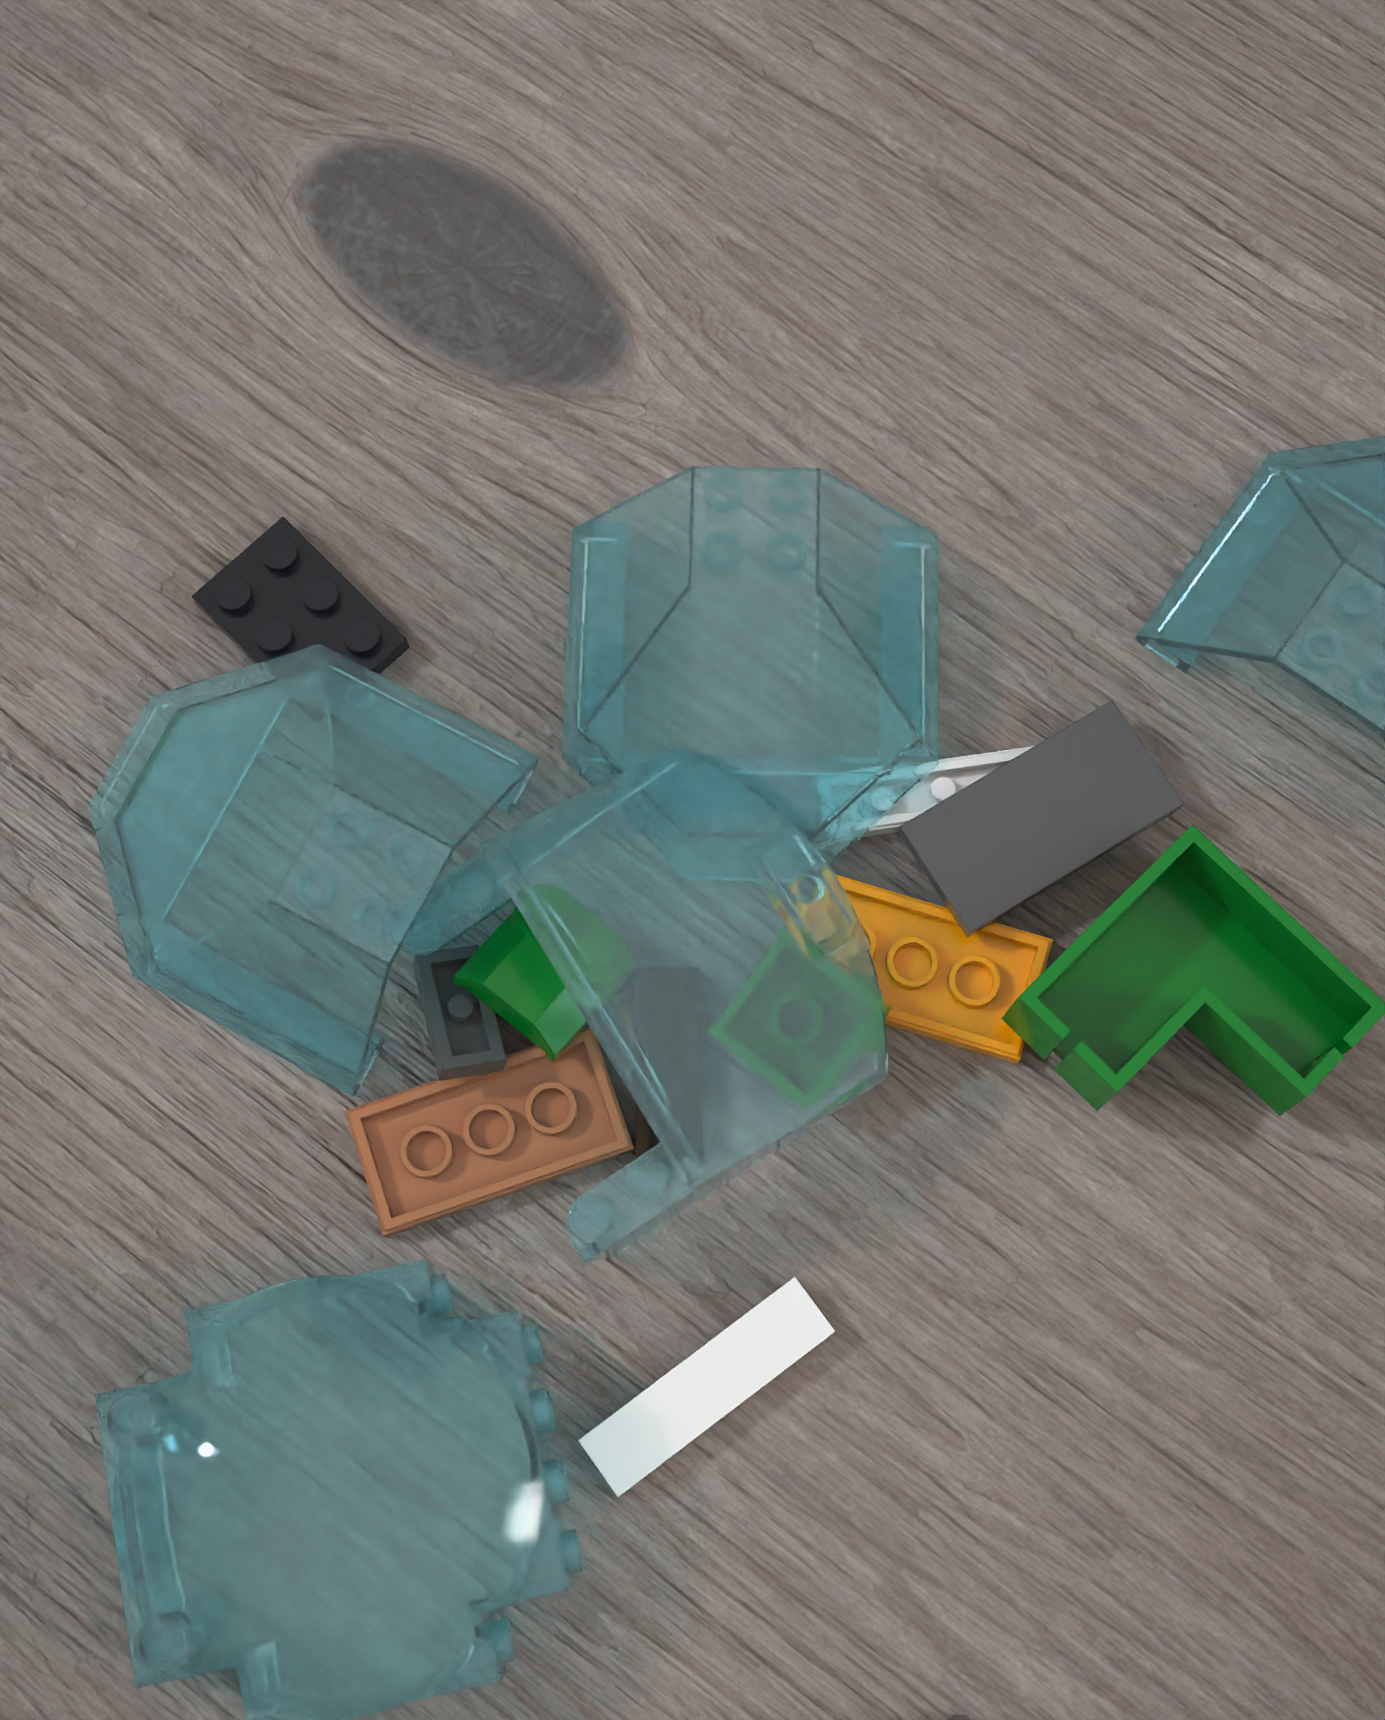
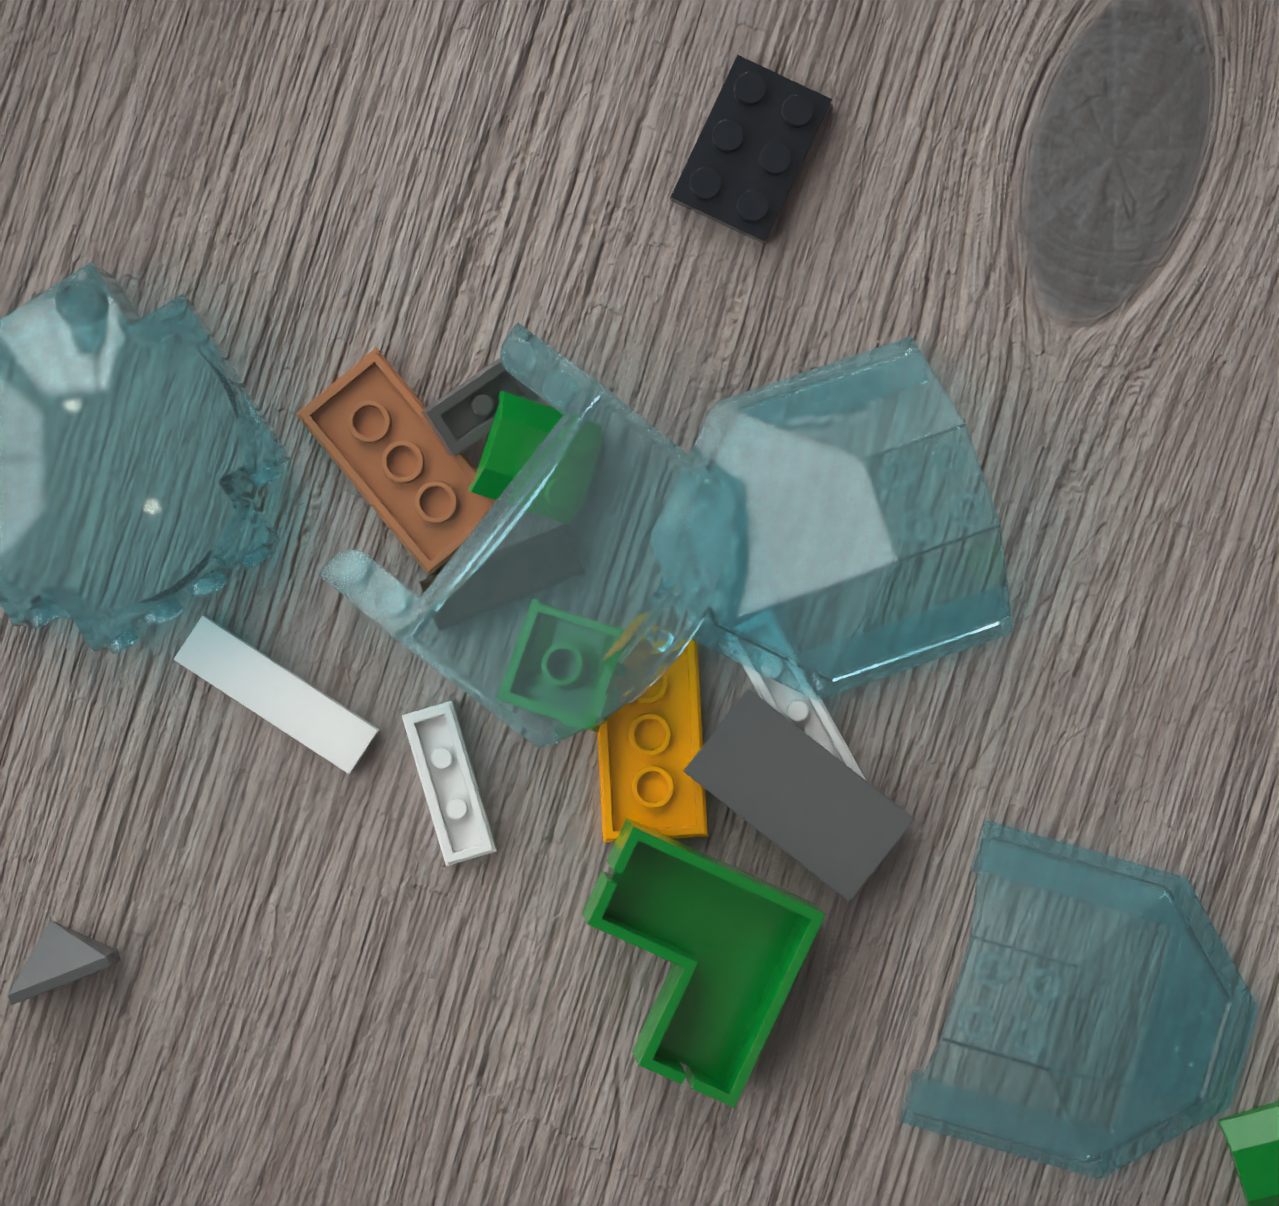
camera: 70 degrees right, 15 degrees up
clear light blue windscreen [88,644,539,1096] -> none
none -> white tile [402,700,497,866]

